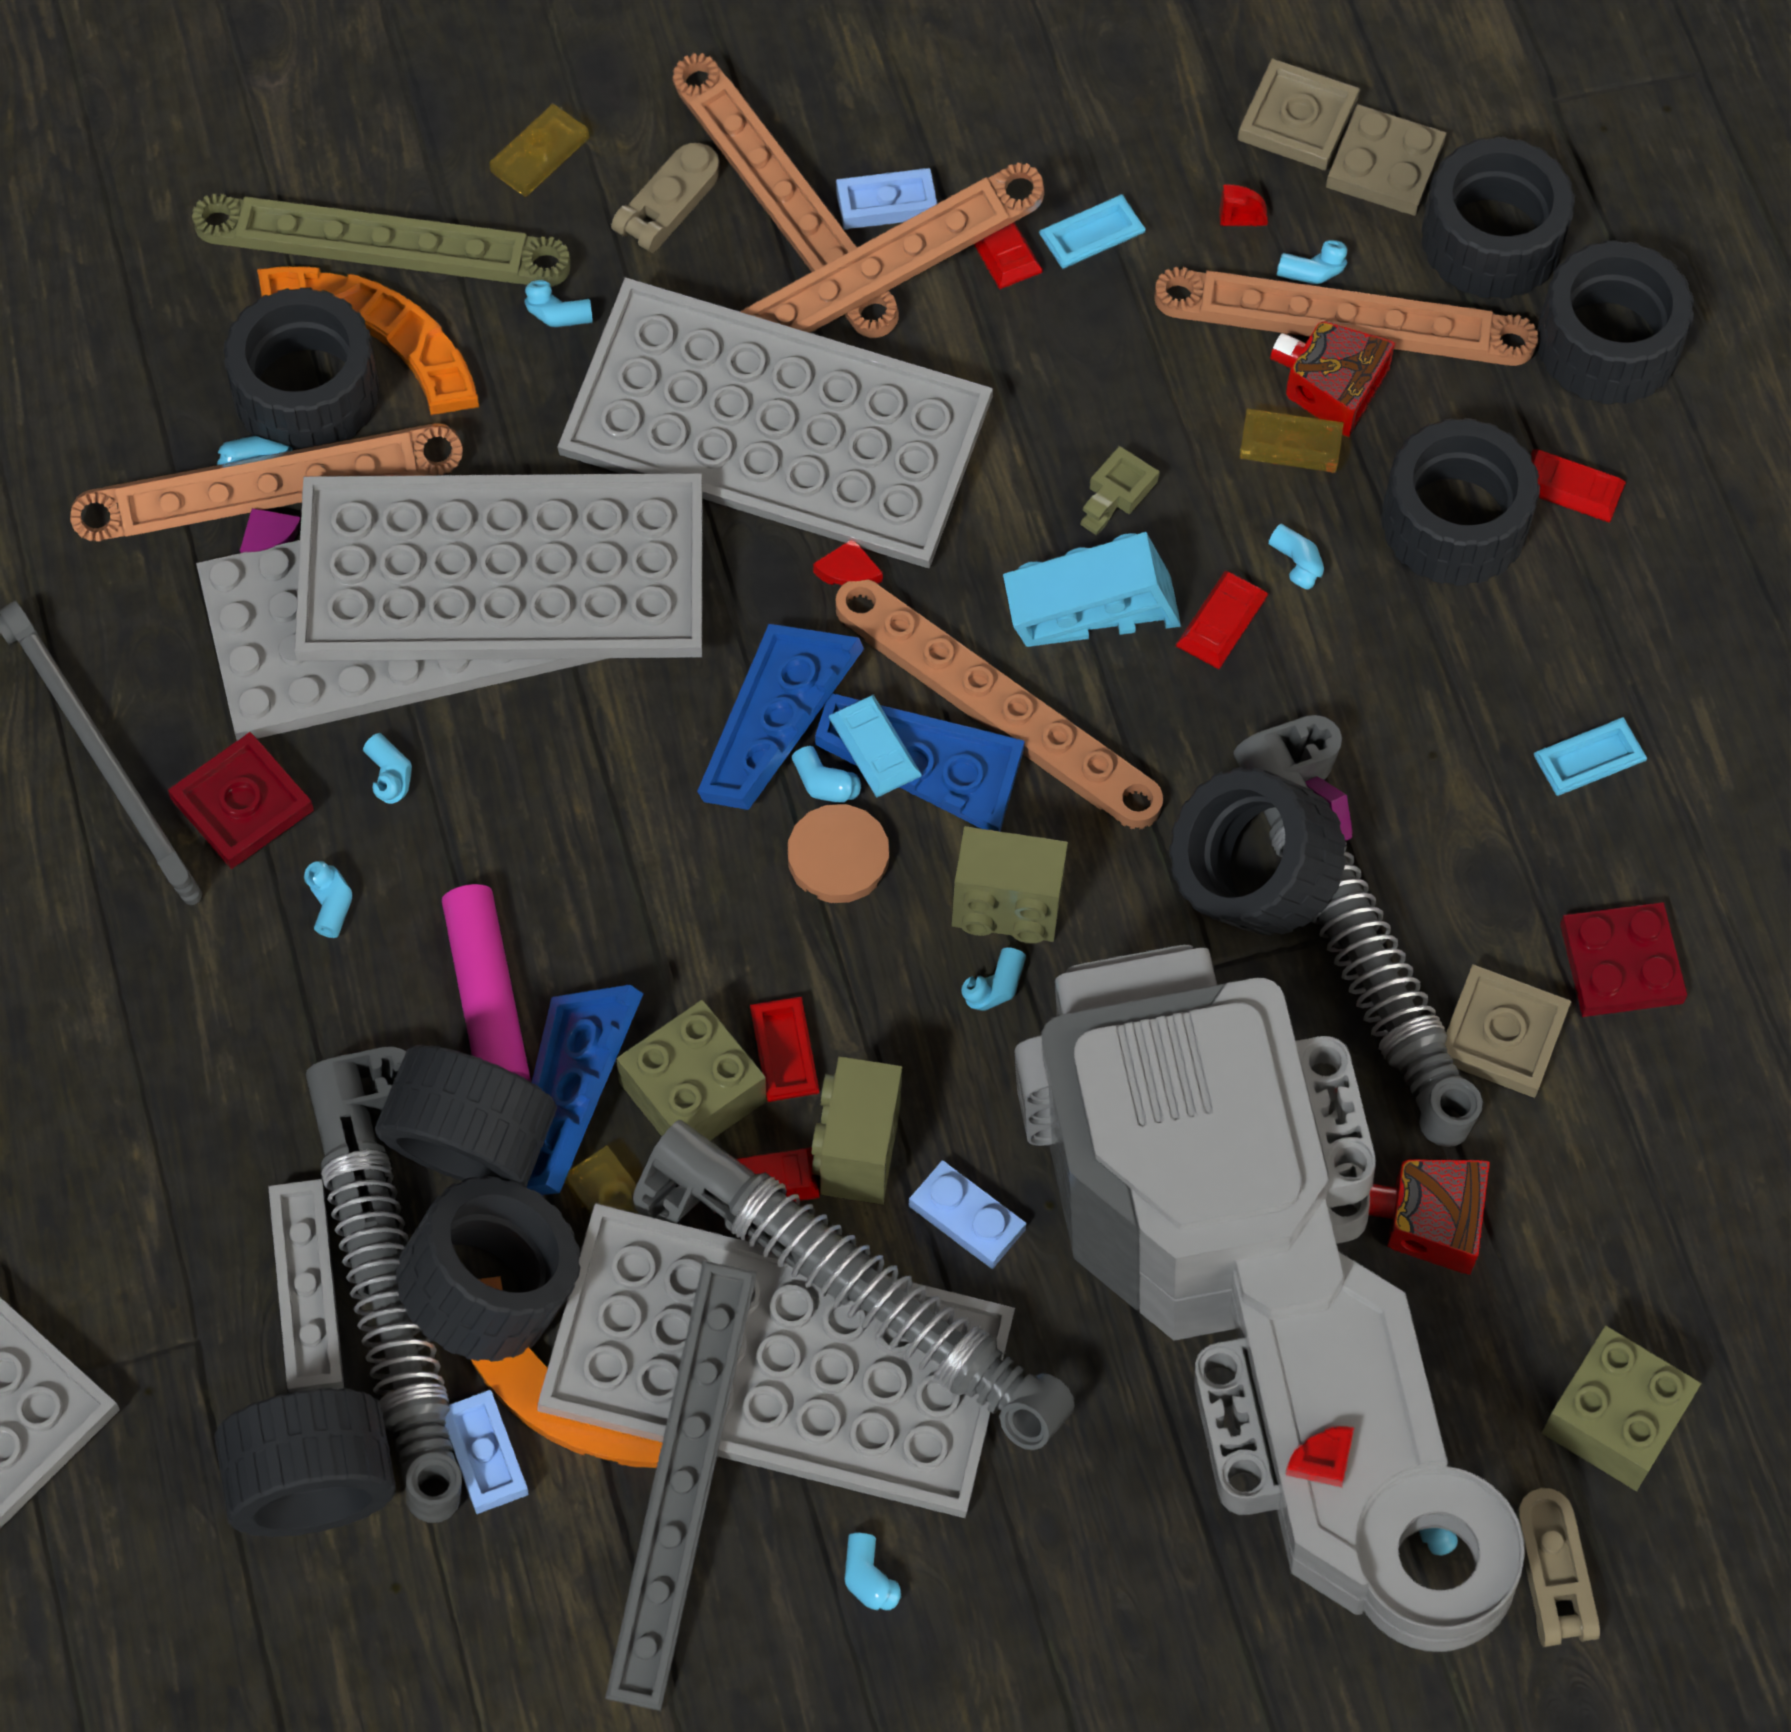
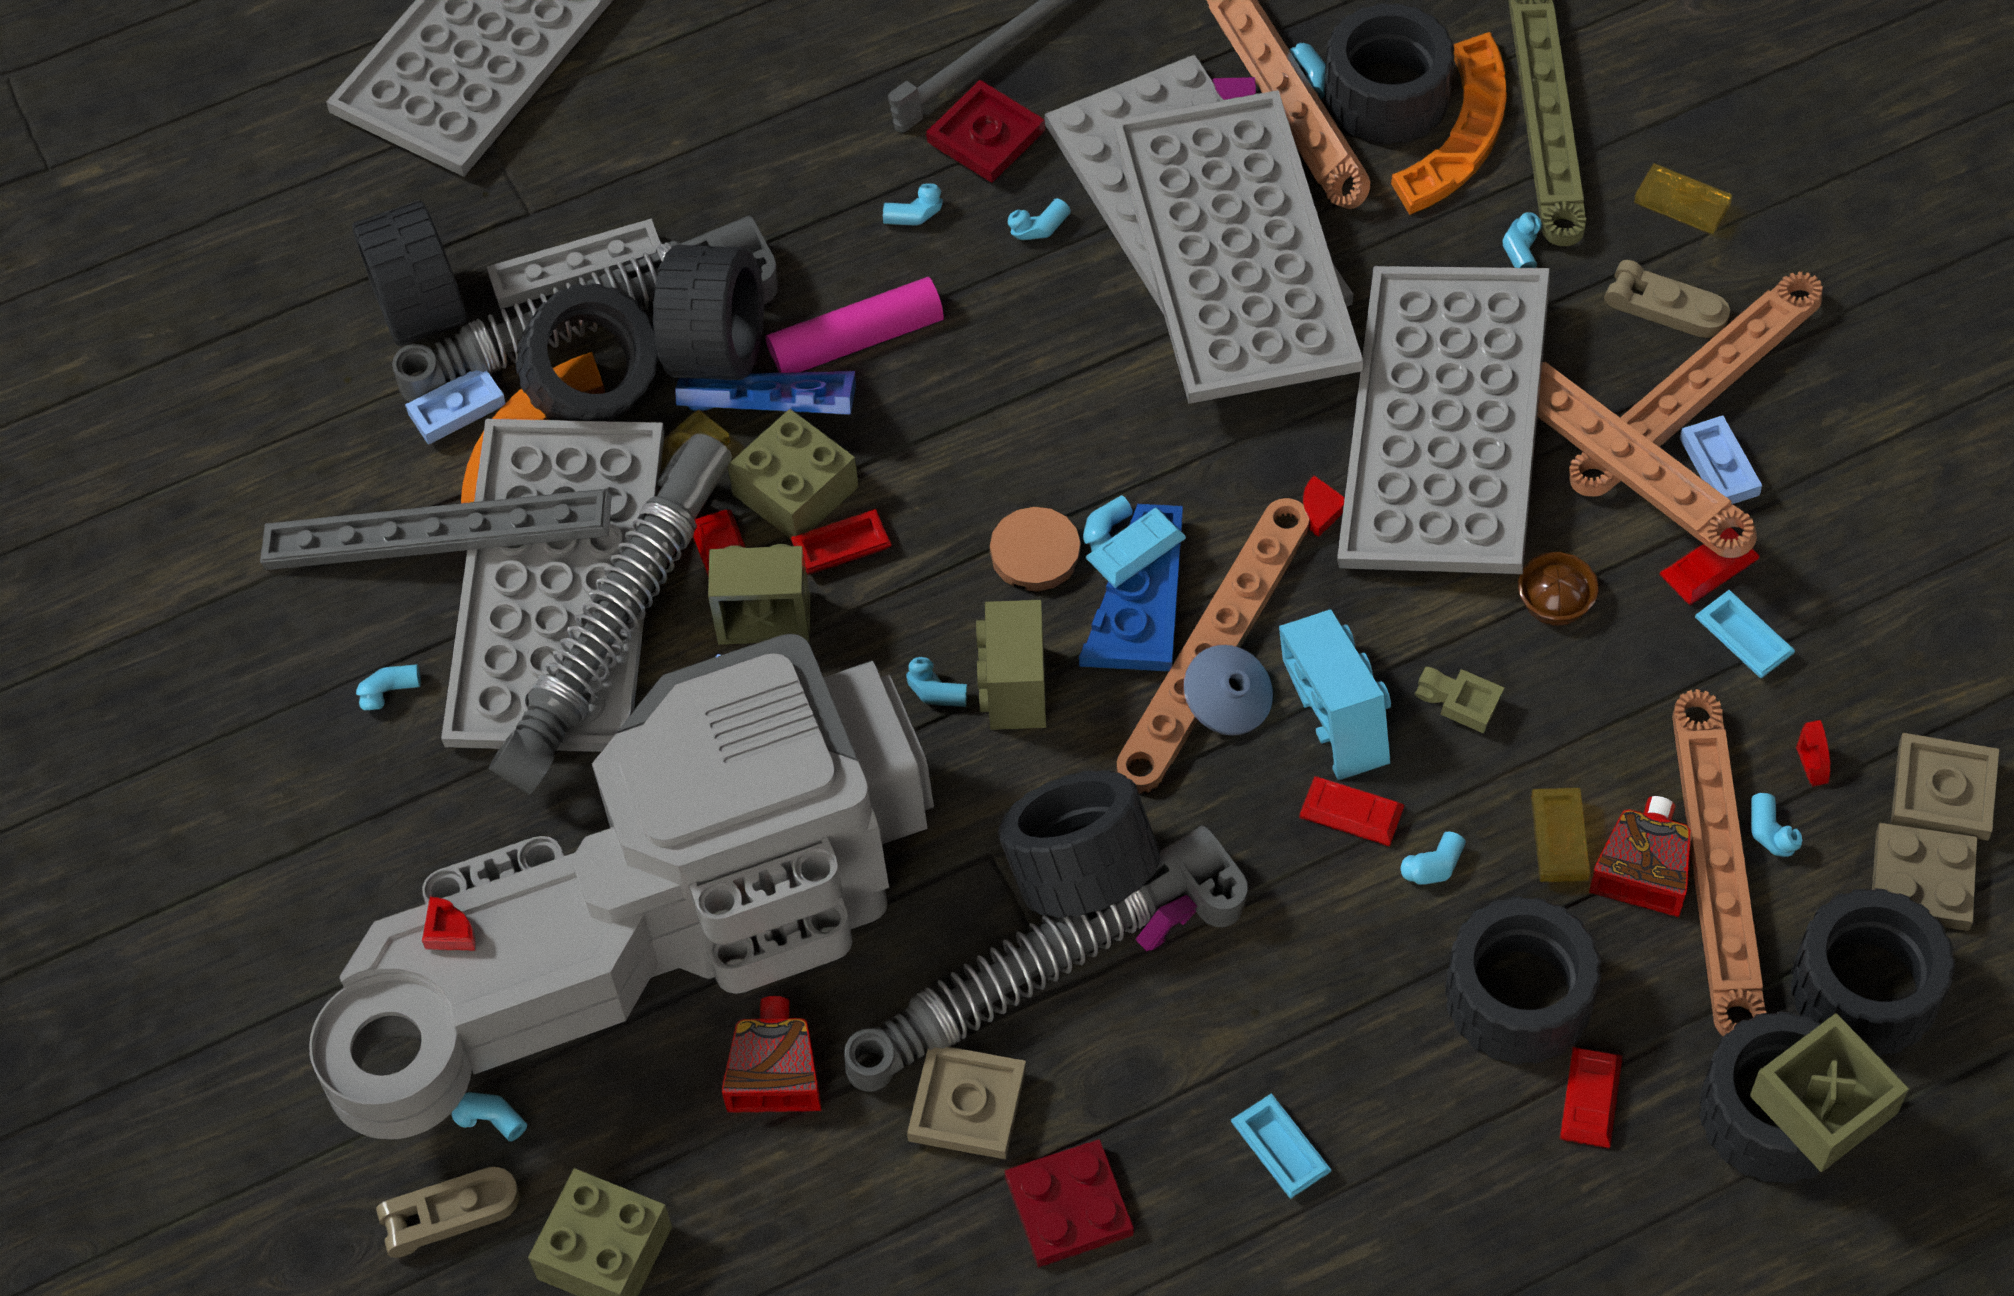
camera: 85 degrees right, 5 degrees down
blue wing [697,624,864,810] -> none
none -> sand blue dish [1184,645,1273,735]
none -> reddish brown hat [1518,552,1599,626]
none -> olive brick [1750,1013,1909,1172]

